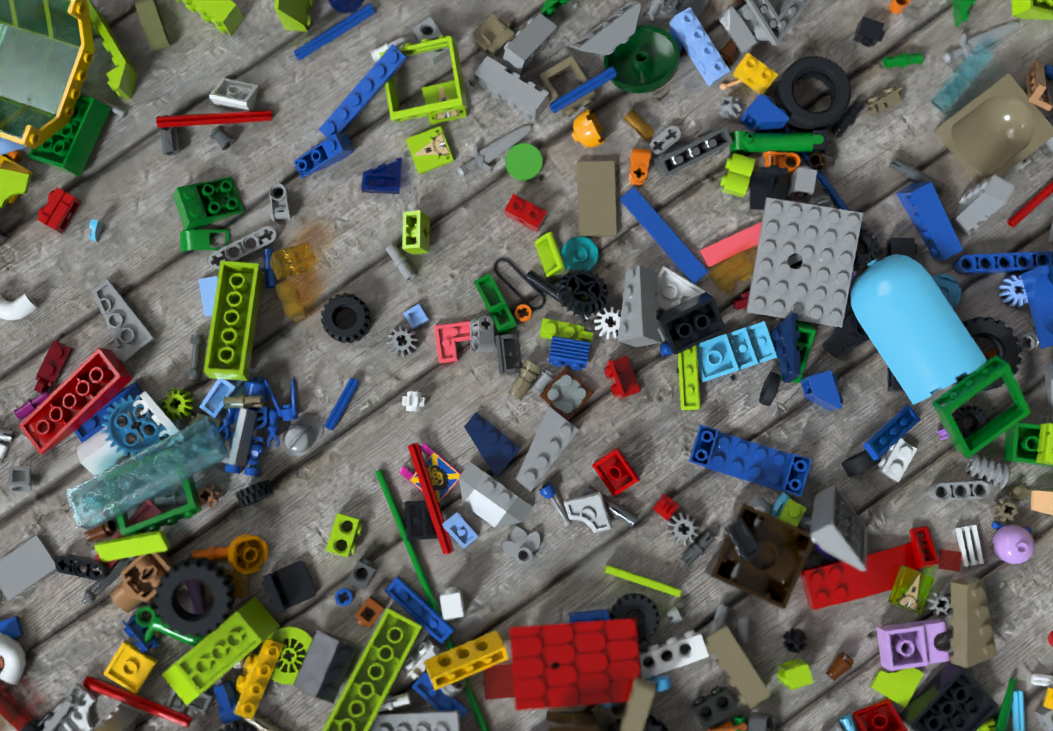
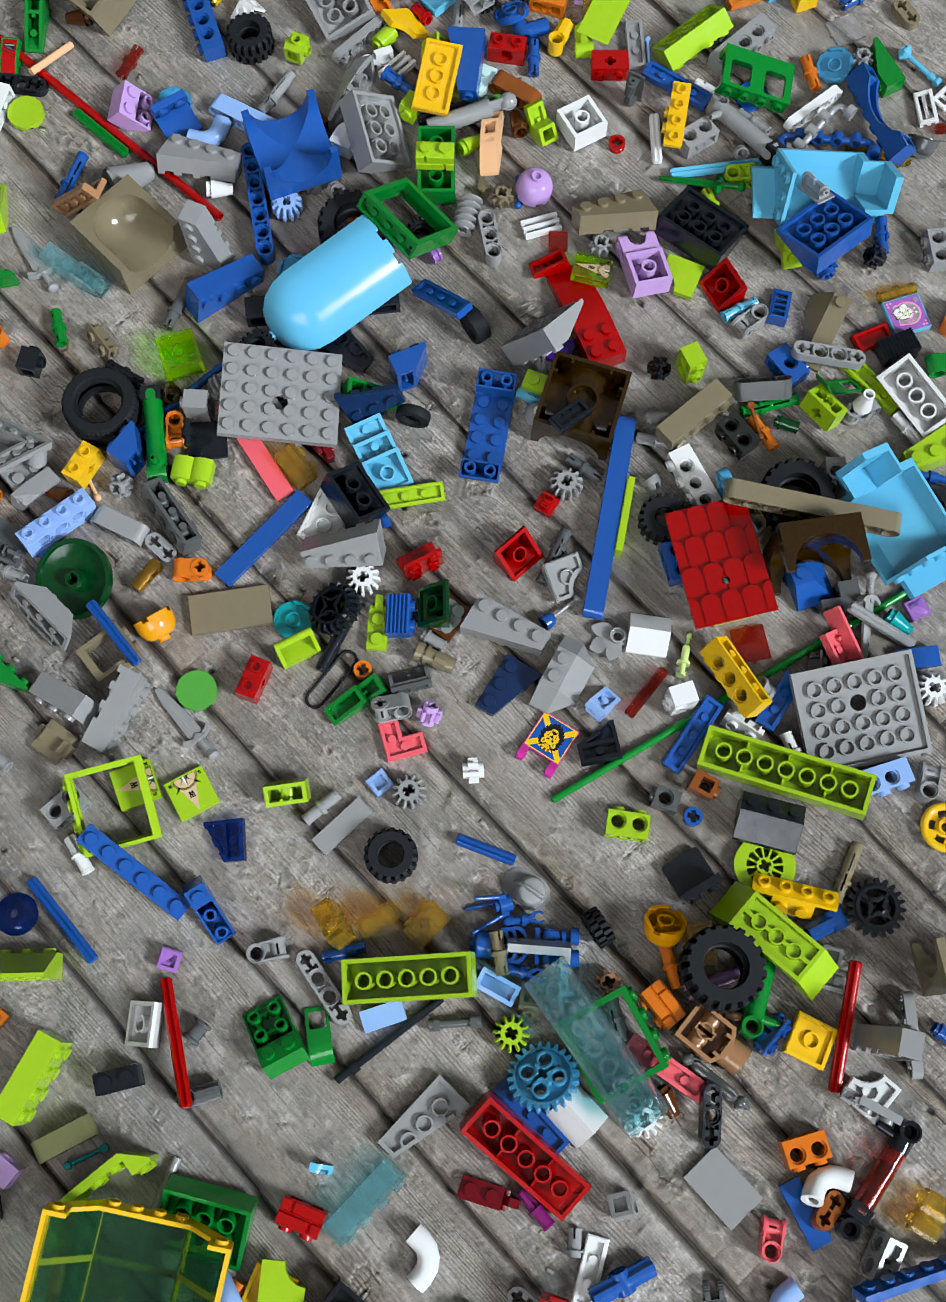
camera: 95 degrees left, 10 degrees down
lime tile [94,530,171,562] -> none
white plate [133,391,184,445] -> none
red axle [408,442,454,555] -> none
reddish brown cone [826,651,854,681] -> none
white bracket [877,438,917,482] -> none
none -> teal hinge [64,1143,109,1170]
none -> light grey beam [90,504,151,548]
none -> black brick [92,1063,145,1097]
none -> clear neon green brick [154,327,207,382]
none -> medium lavender tile [155,945,183,973]
none -> white cone [206,179,233,199]
none -> light grey tile [312,797,373,856]
none -> clear light blue brick [322,1156,406,1247]
none -> black bar [334,999,444,1084]
none -> clear yellow brick [402,899,451,951]
none -> lavender gear [416,701,443,727]
none -> dark green slope [417,579,450,628]
none -> blue beam [582,415,637,620]
none -> white slope [625,613,671,658]
none -> clear red axle [625,666,668,718]
none -> orange brick [638,978,687,1031]
none -> yellowish green piece [676,633,692,678]
none -> orange brick [777,1128,833,1172]

